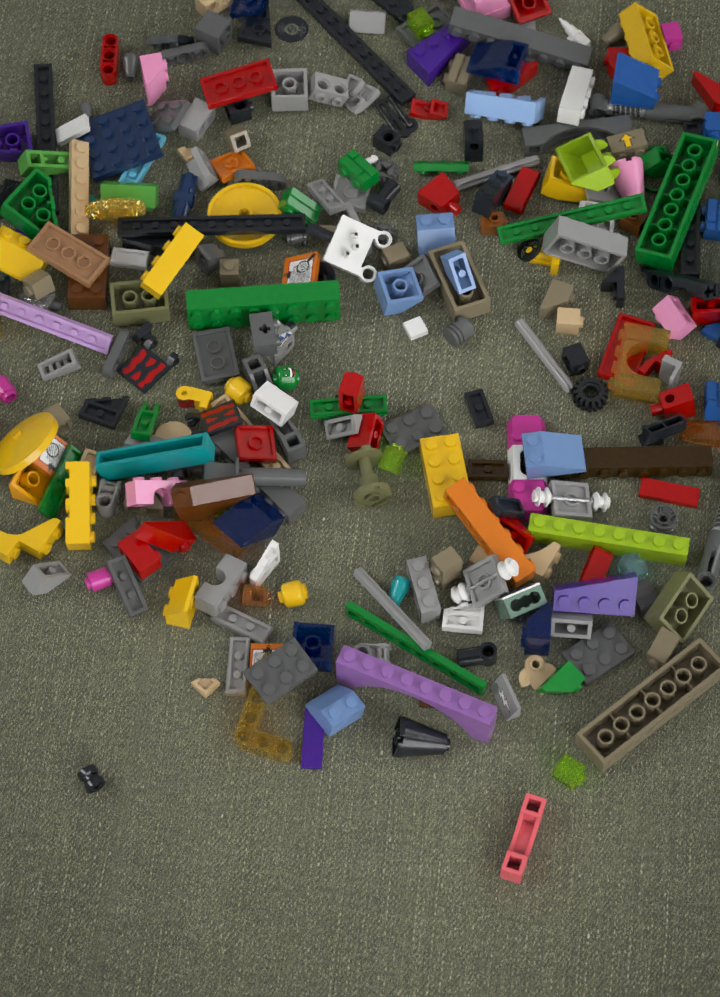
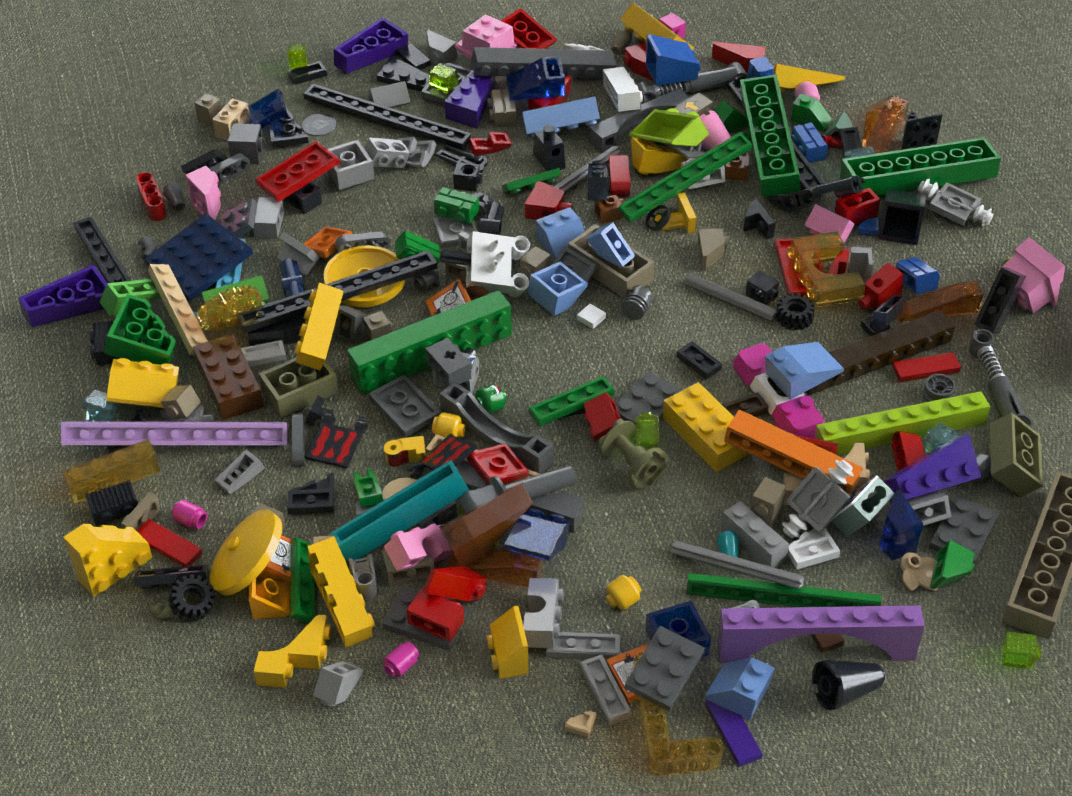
camera: 25 degrees left, 15 degrees down
medium nougat tile [26,221,111,288] -> none
white tile [55,114,90,146] -> none
dark grey plate [105,554,149,618] -> none
tan tile [176,147,194,164] -> none
dark tan brick [223,125,251,153] -> none
clear orange brick [241,584,271,609] -> none
white wing [249,540,280,590] -> none
white brick [250,381,298,427] -> none
light grey tile [306,178,347,215] -> none
light grey slope [324,414,362,440] -> none
red brick [338,371,365,414] -> none
black piece [456,642,497,668] -> none
black tile [489,496,526,519] -> none
light grey slope [490,673,521,721] -> none
coral arch [500,793,547,884] -> none
light grey plate [531,480,611,521] -> none
light grey brick [542,215,628,274] -> none
tan brick [555,307,584,335] -> none
dark tan slope [645,626,680,670] -> none

